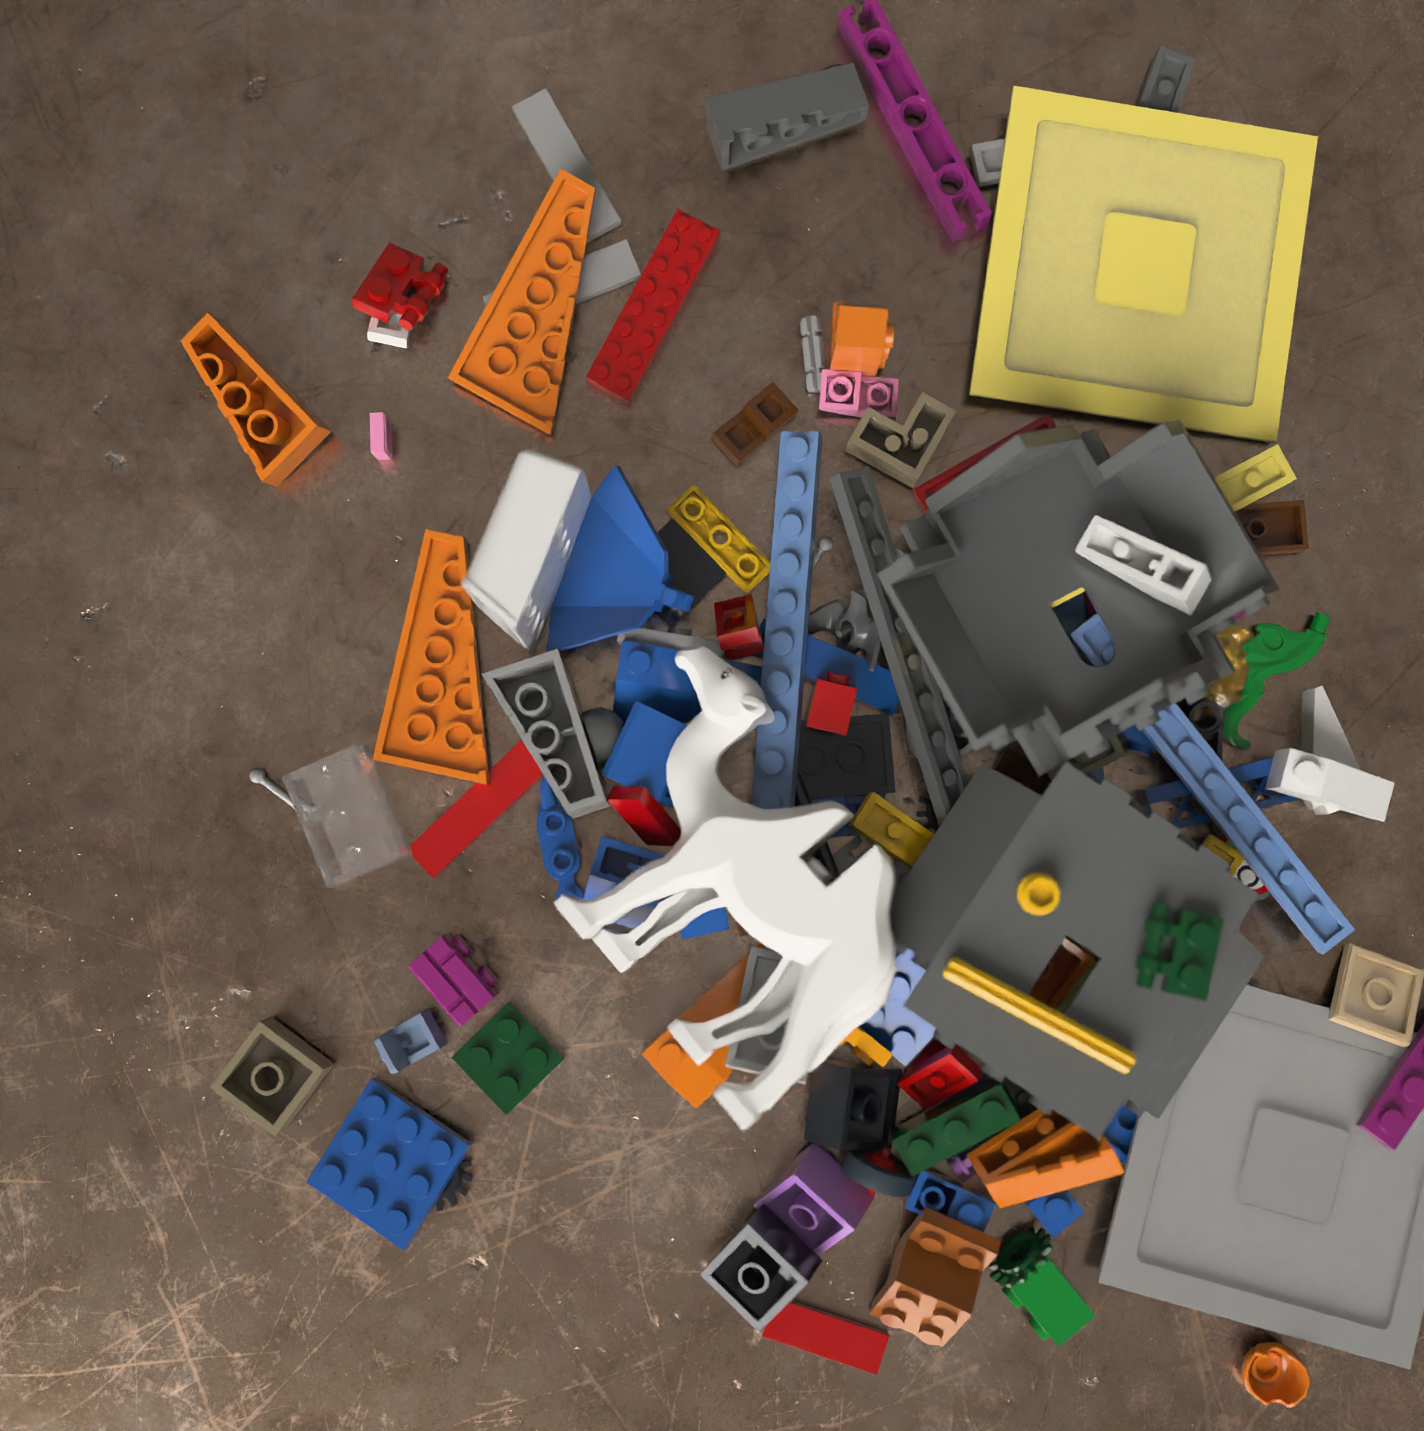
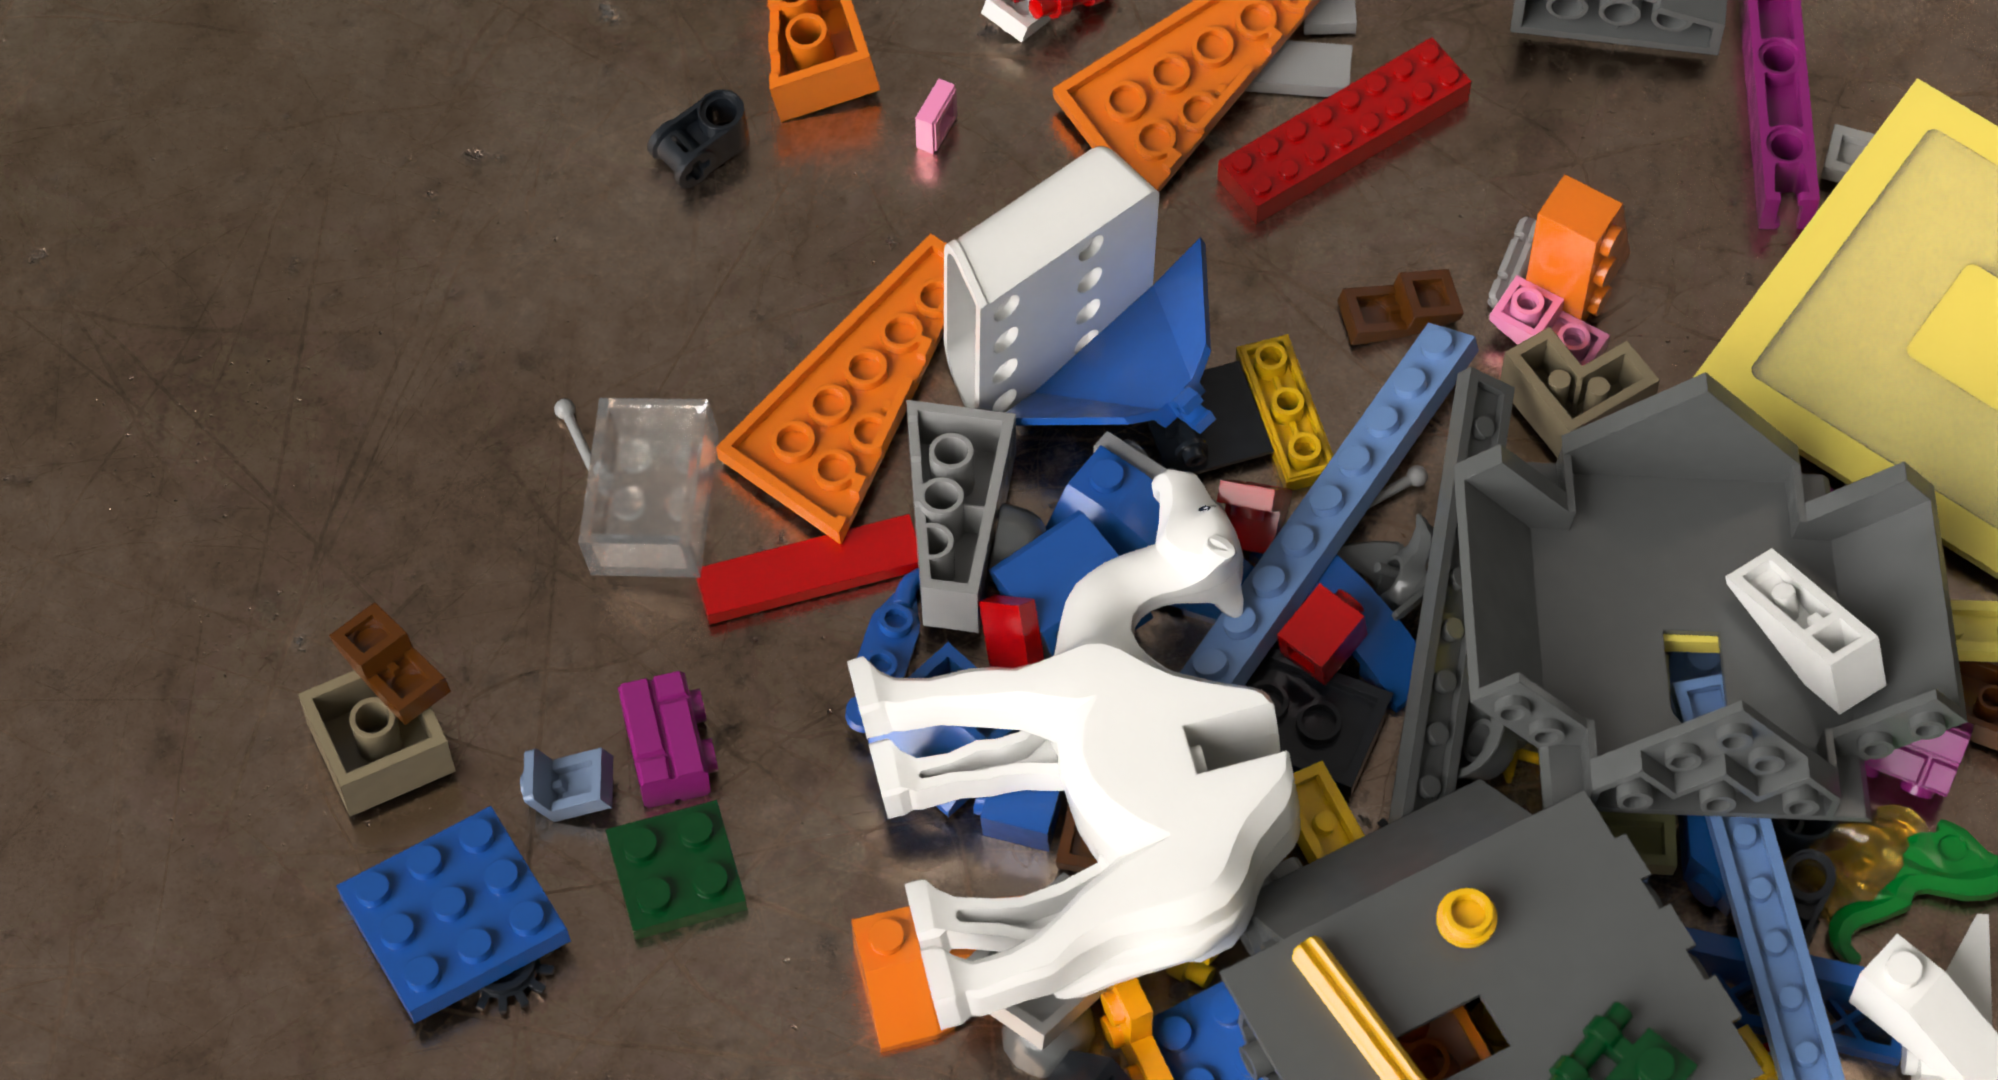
camera: 30 degrees right, 25 degrees down
none -> reddish brown slope [329,602,451,725]
none -> black piece [647,89,750,189]

